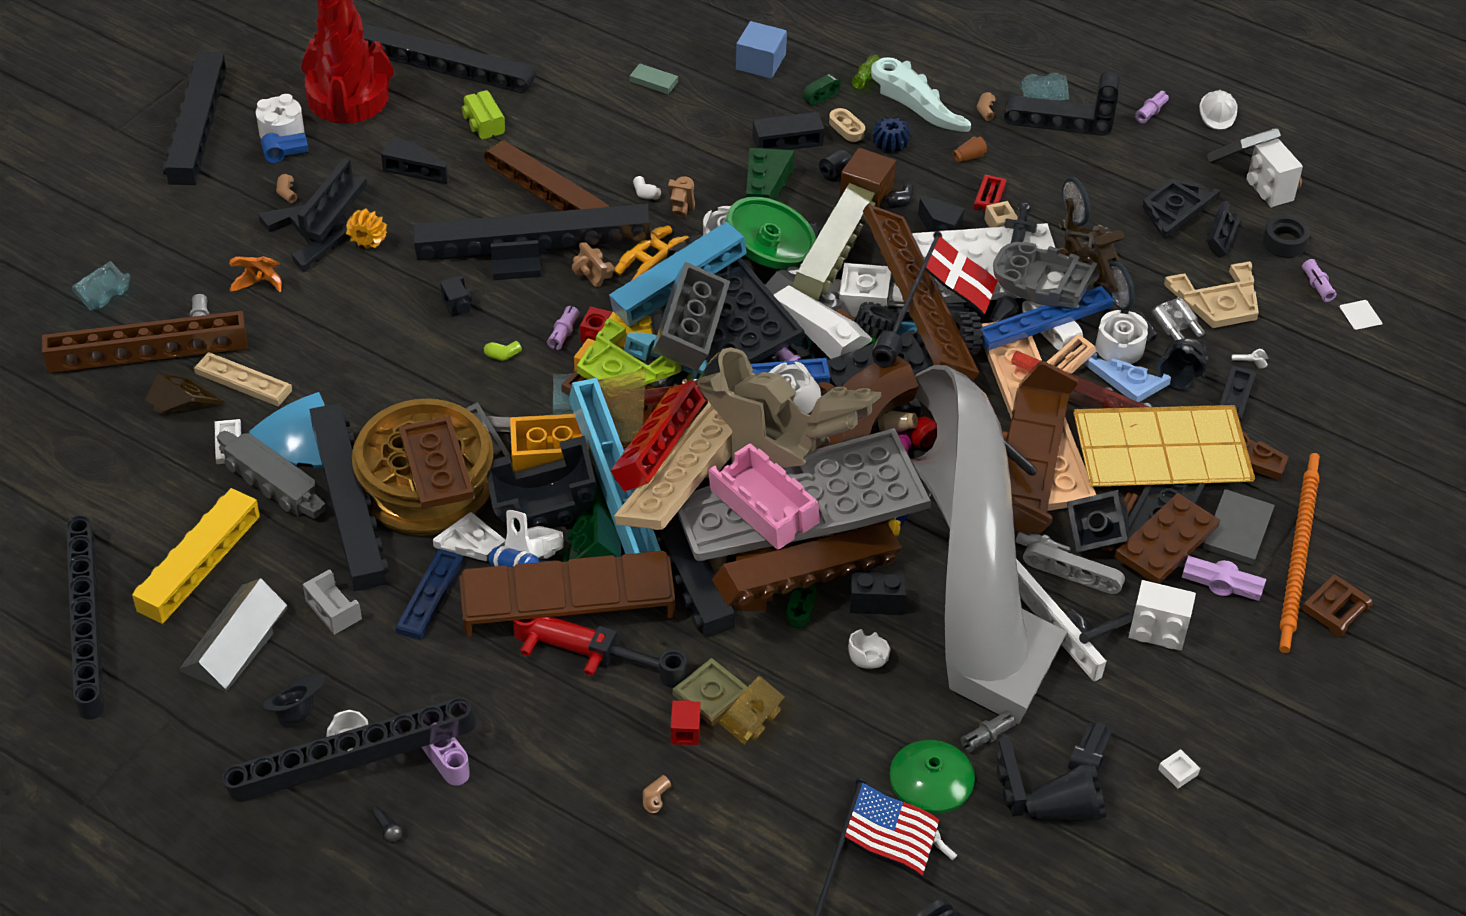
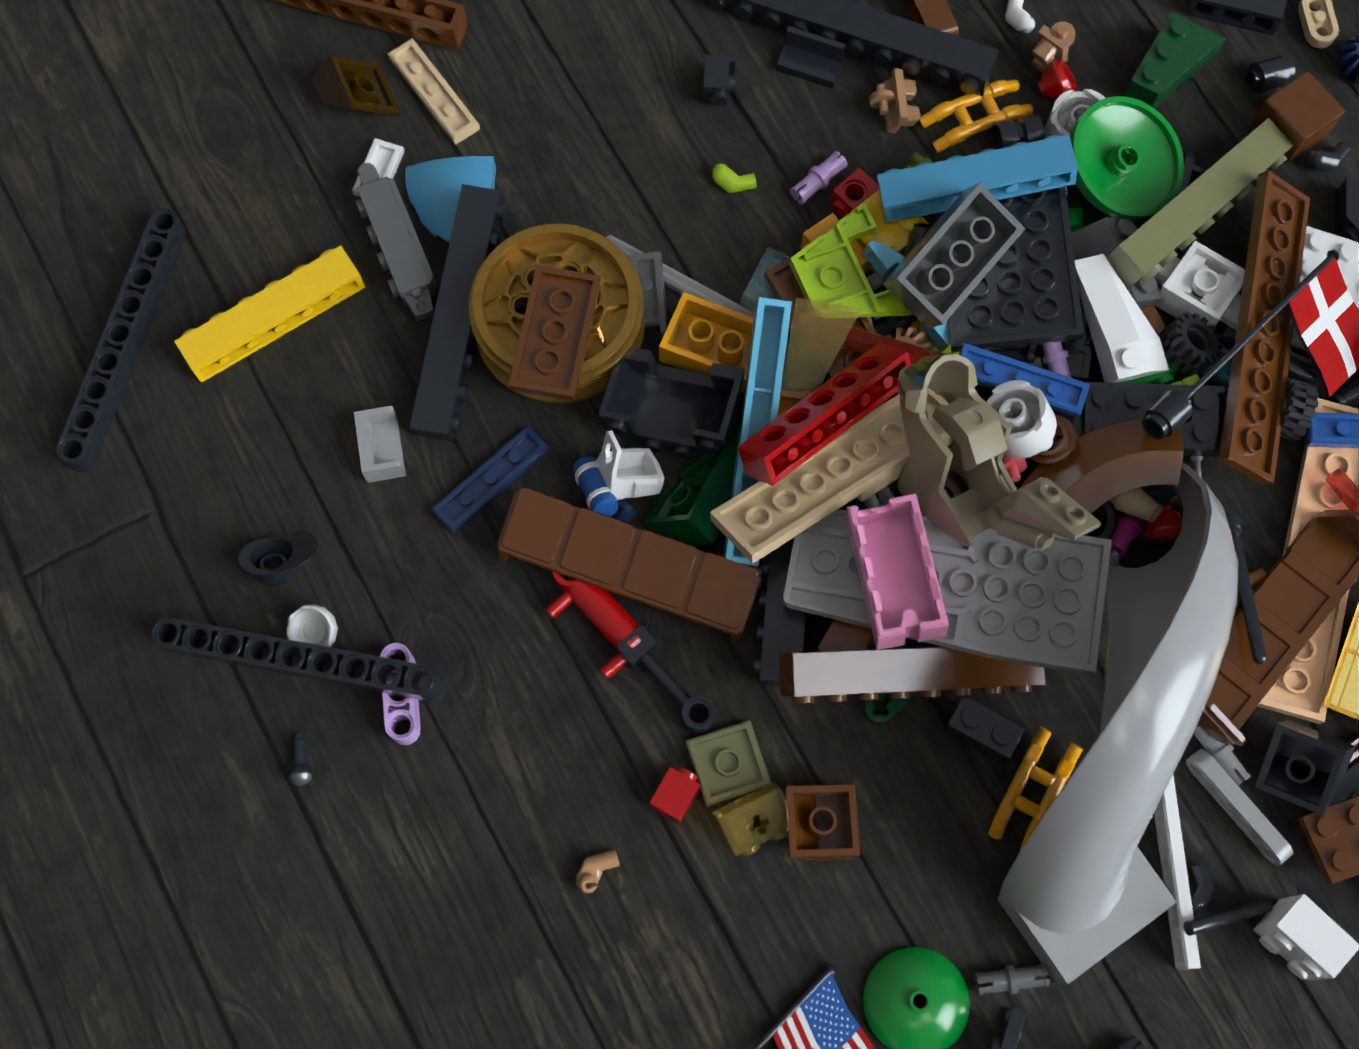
camera: 30 degrees right, 25 degrees up
slope [180,578,287,692] -> none
white wing [433,512,506,561] -> none
white hair [848,629,891,669] -> none
none -> reddish brown slope [785,784,860,861]
none -> light orange piece [988,726,1083,851]
none -> red cone [1038,60,1077,101]

